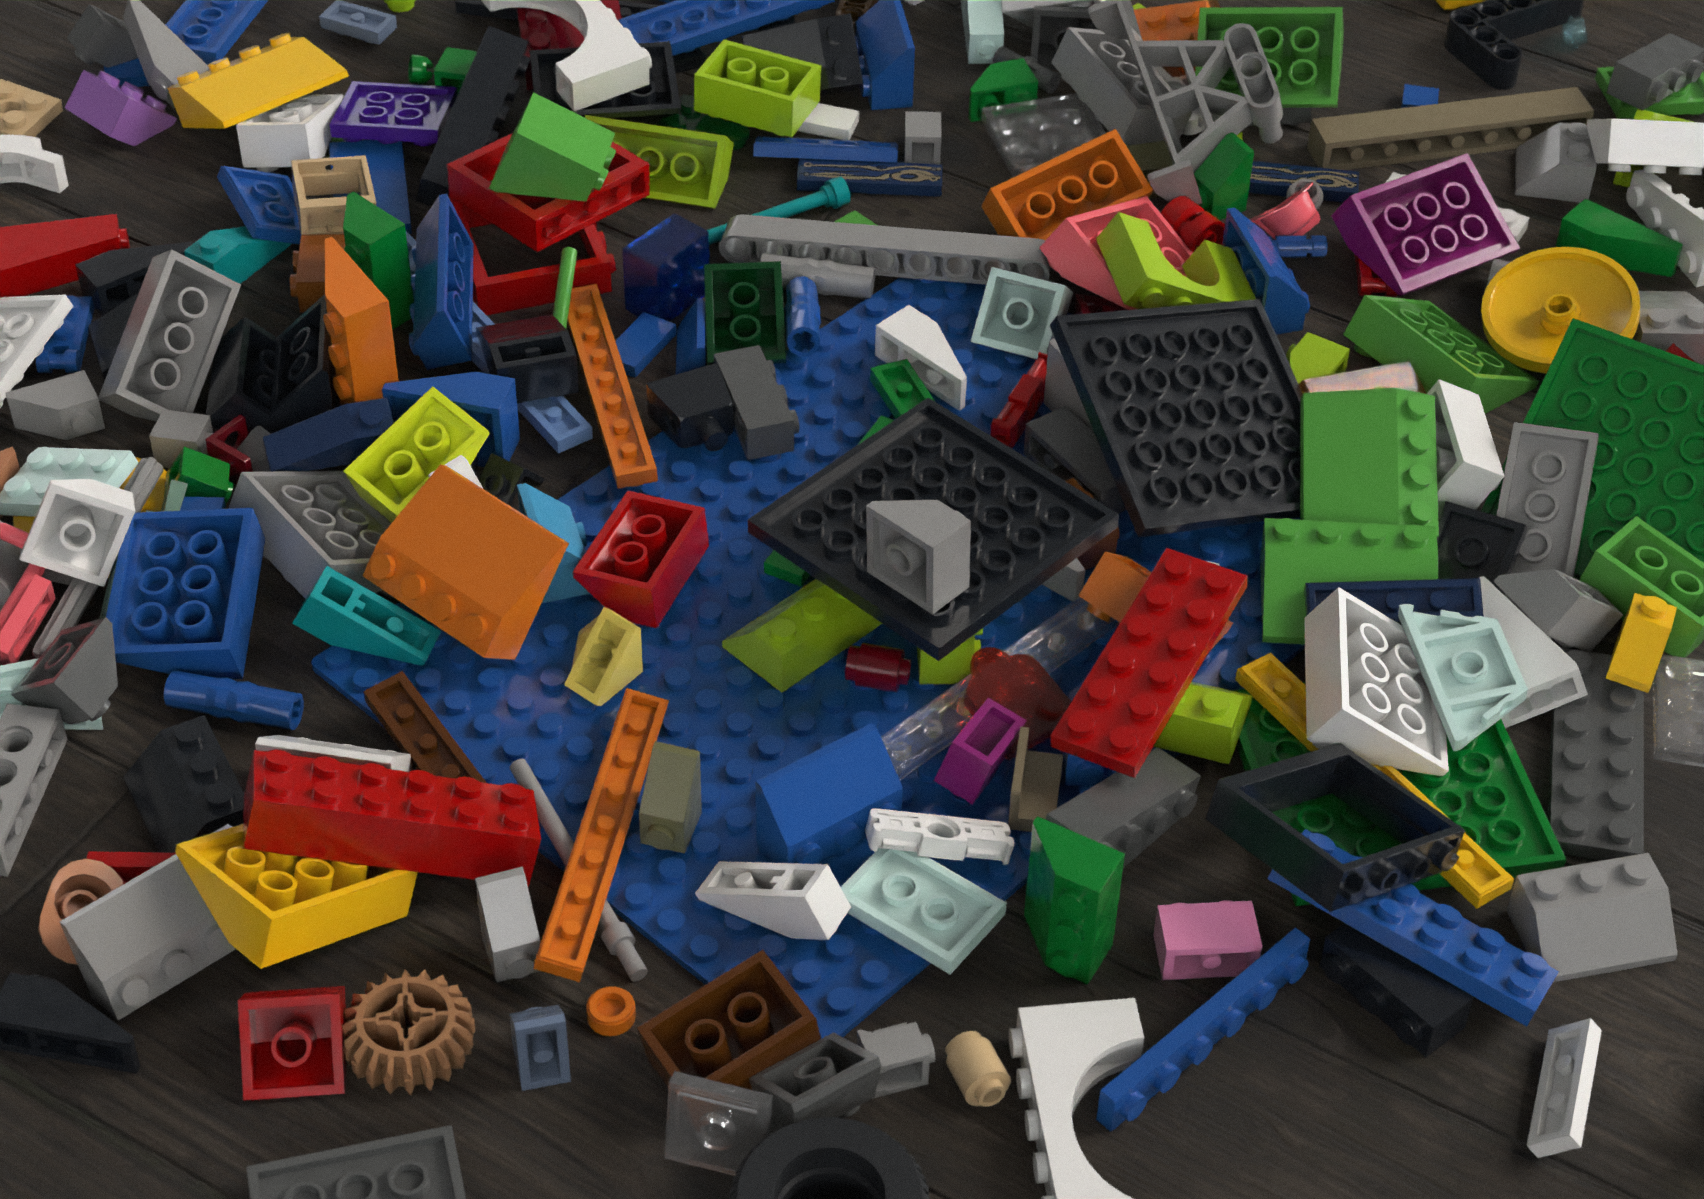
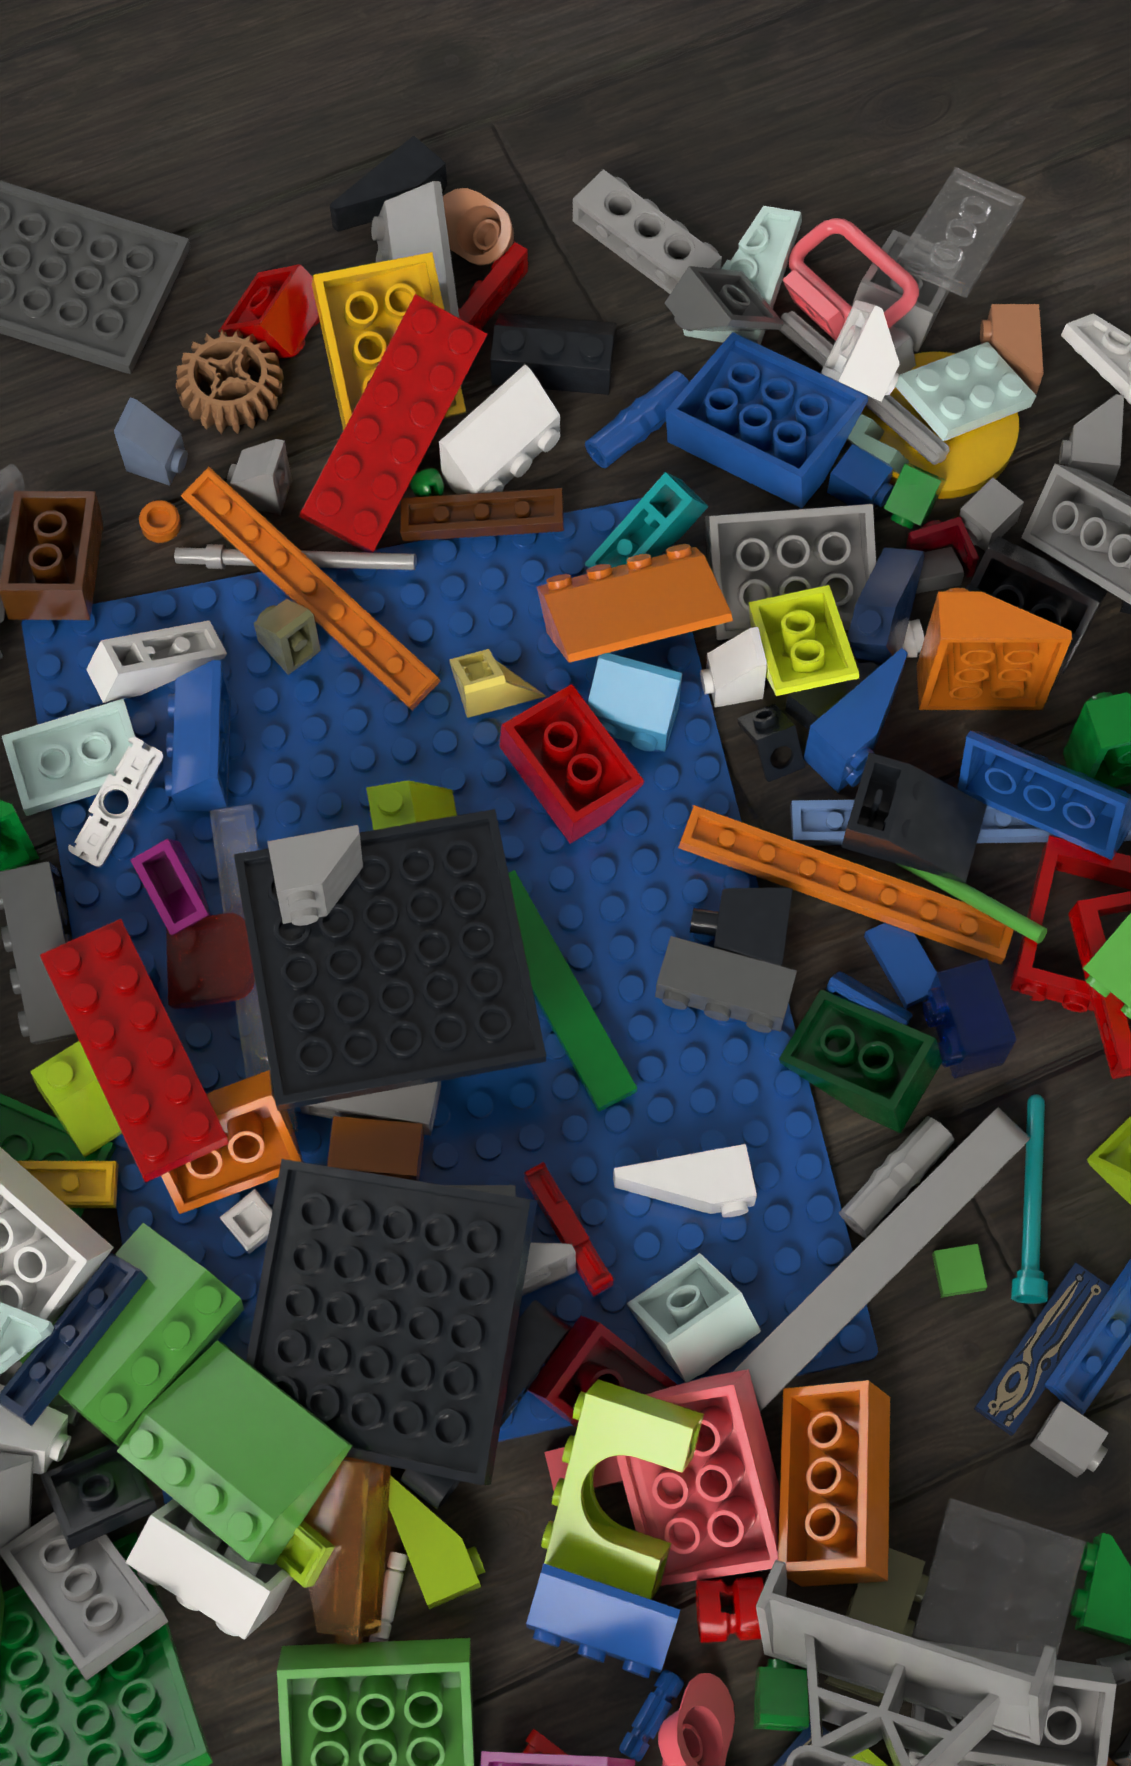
camera: 125 degrees right, 25 degrees up
blue axle [784,276,821,357] -> none
green plate [870,359,935,419] -> none
dark tan panel [1008,727,1063,832] -> none

